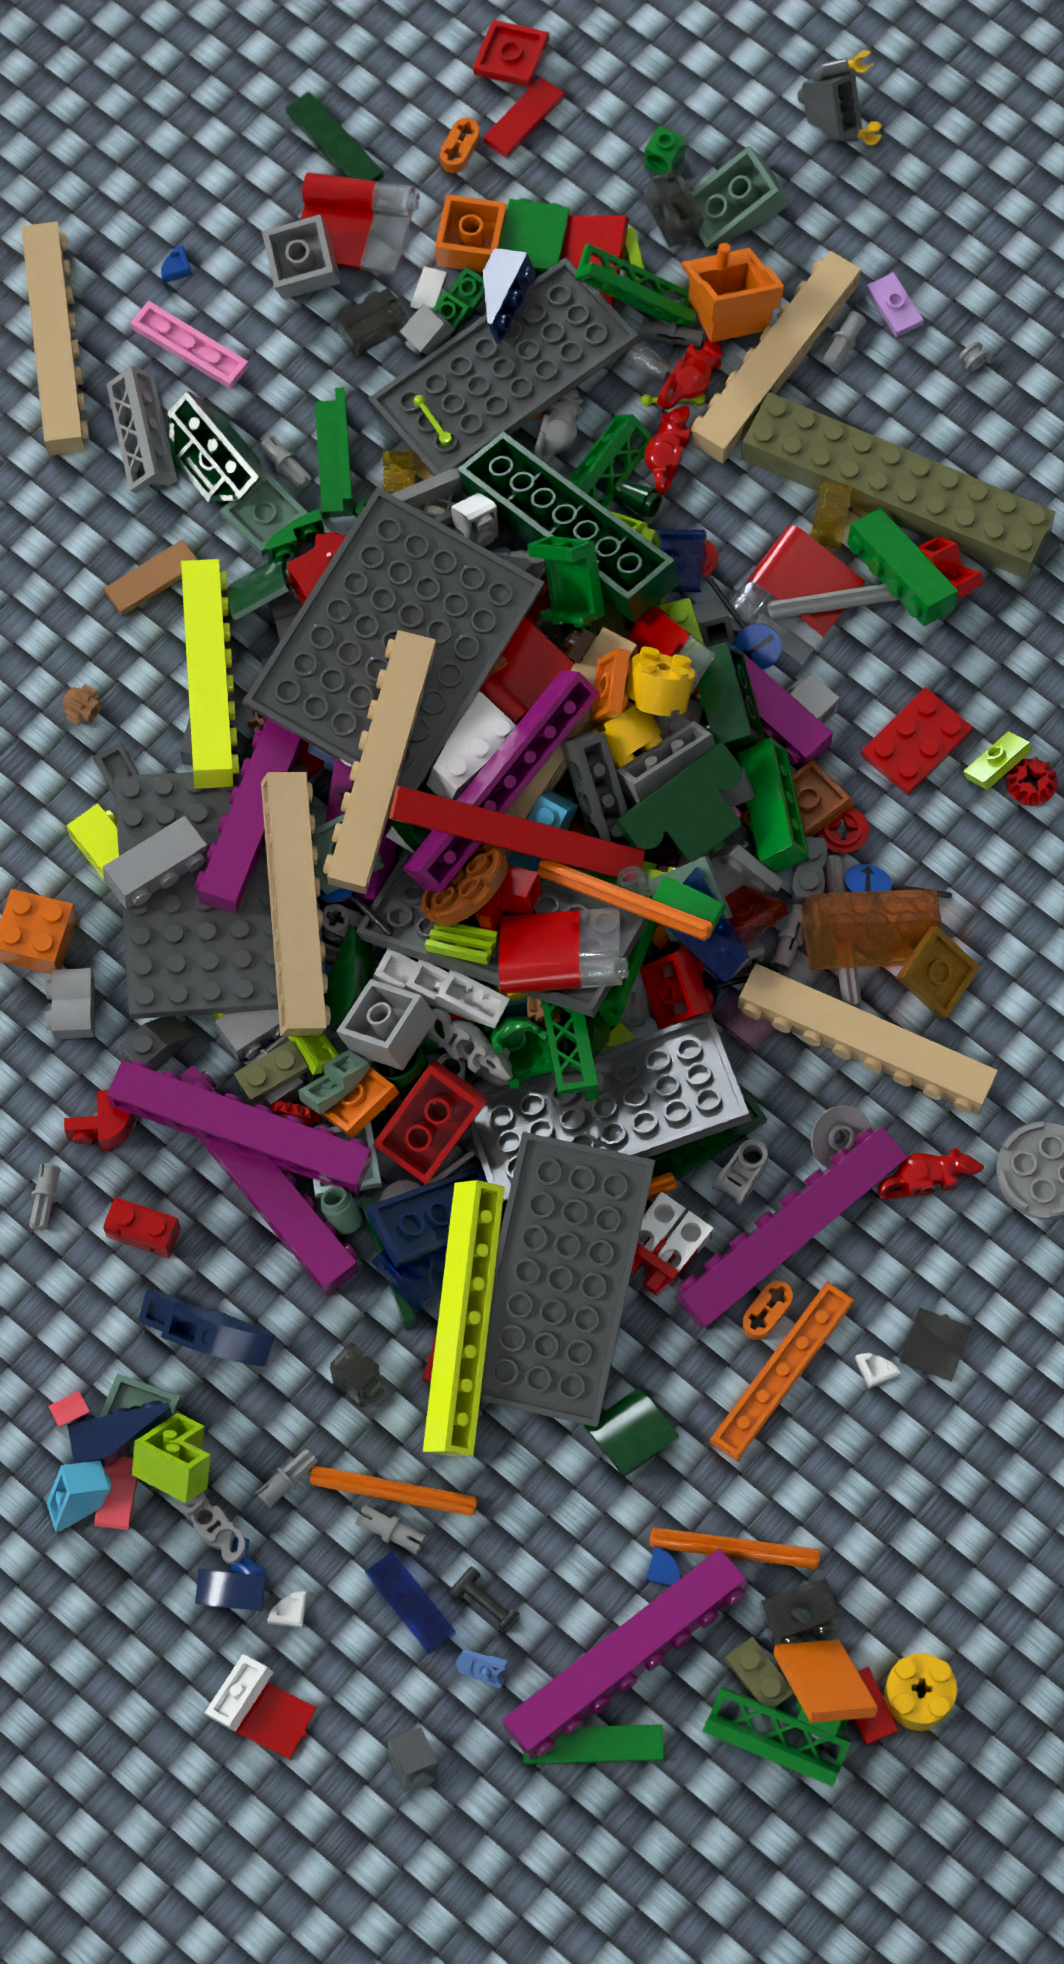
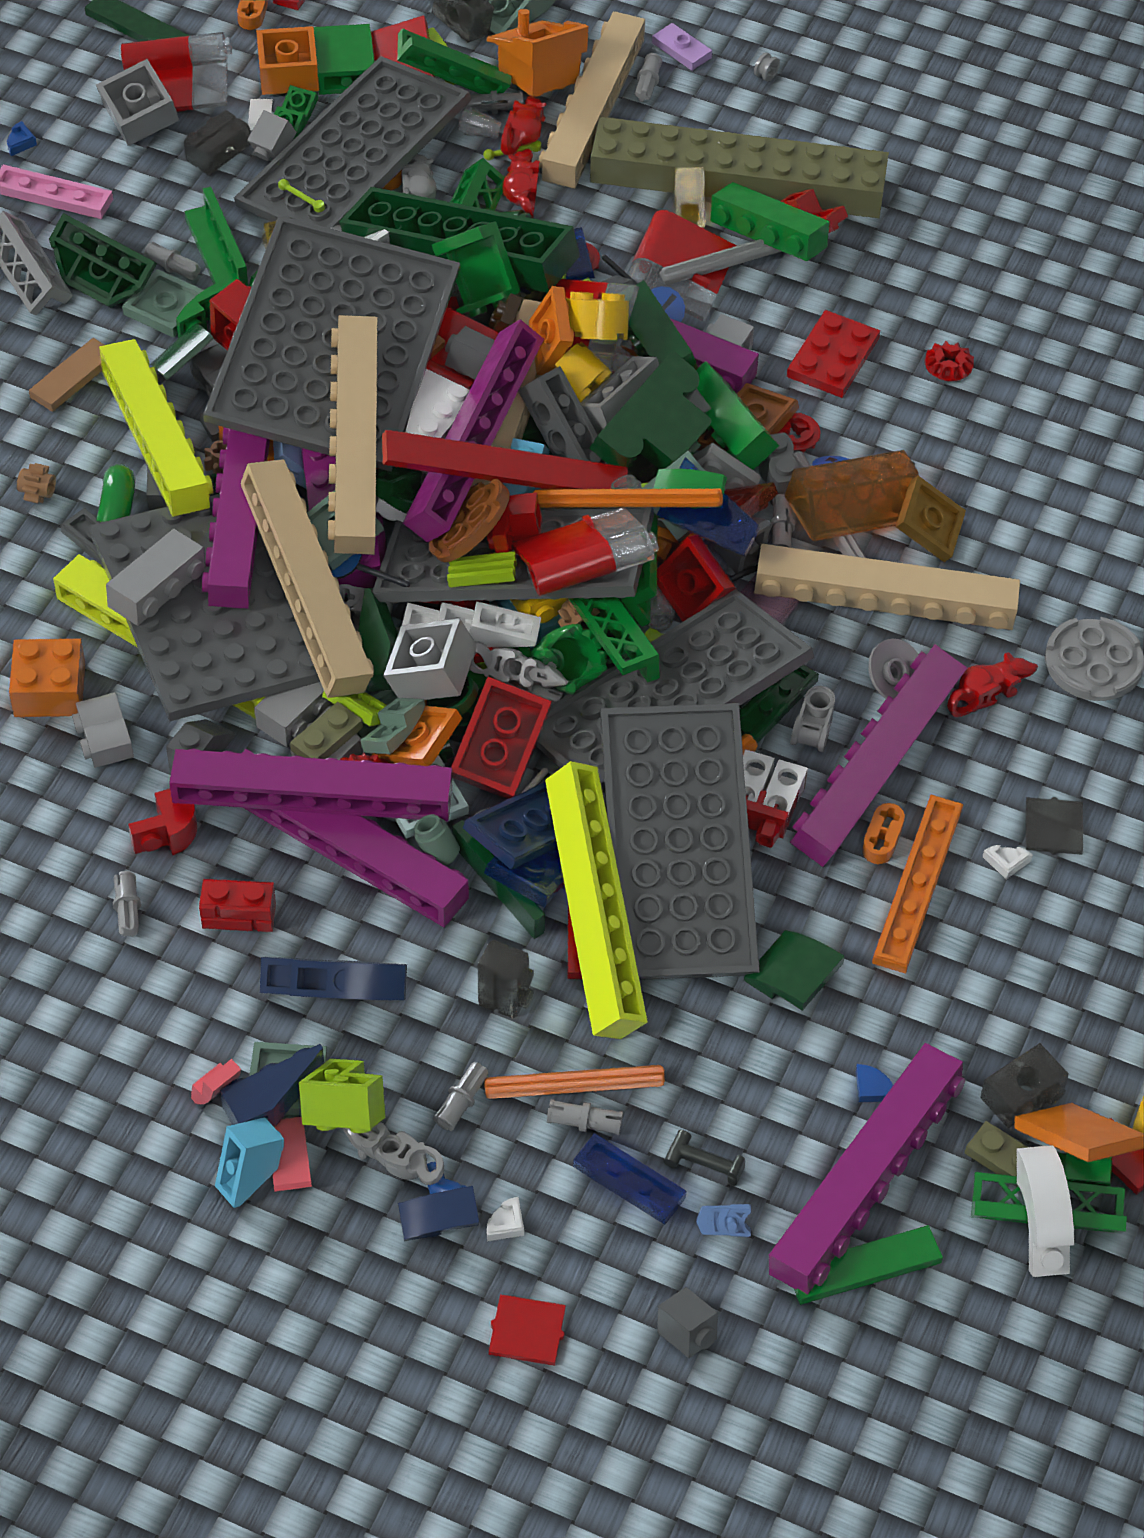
camera: 20 degrees left, 15 degrees down
white plate [205,1654,274,1731] -> none
slope [483,248,535,344] -> none
orange axle [649,1527,820,1569] -> none
lime plate [963,731,1033,790] -> none
none -> green cylinder [96,464,136,523]
none -> dark grey brick [445,326,495,379]
none -> white arch [1017,1145,1074,1277]

